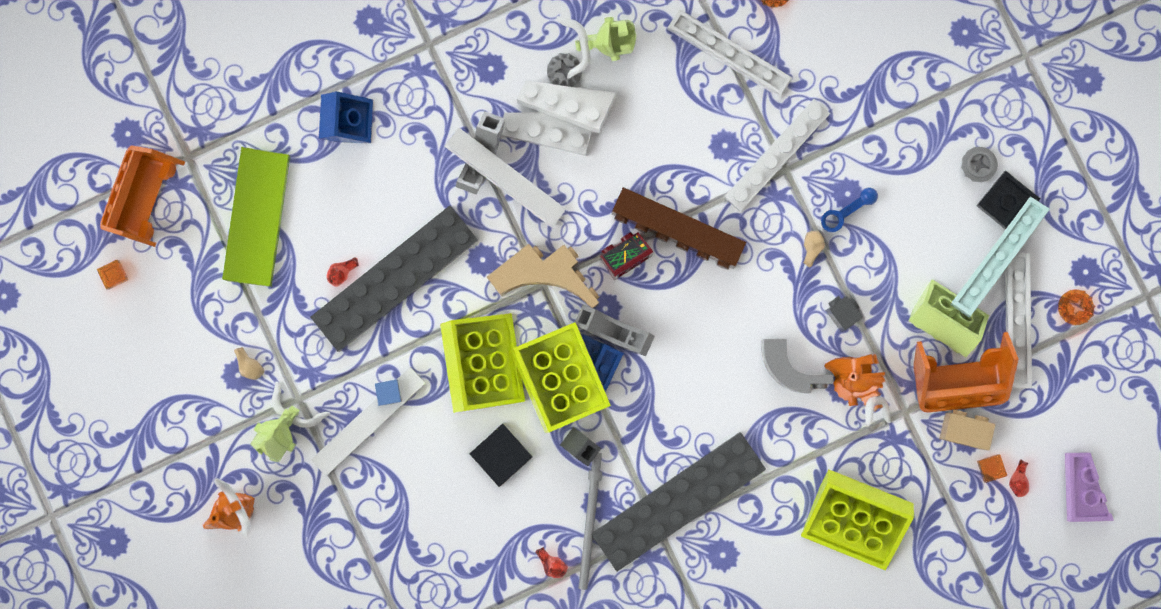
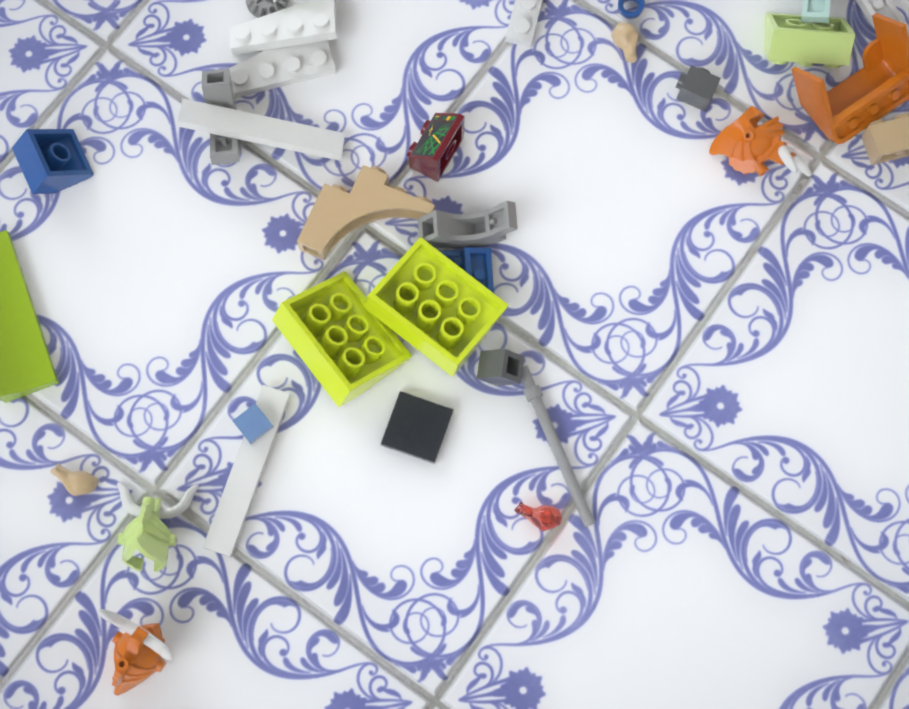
camera: 35 degrees left, 10 degrees down
dark grey plate [310,205,479,352] -> none
clear red animal [326,257,359,287] -> none
dark grey plate [591,432,766,572] -> none
reddish brown brick [612,187,746,270] -> none
light grey arch [761,339,833,393] -> none
neon yellow slope [801,469,914,571] -> none

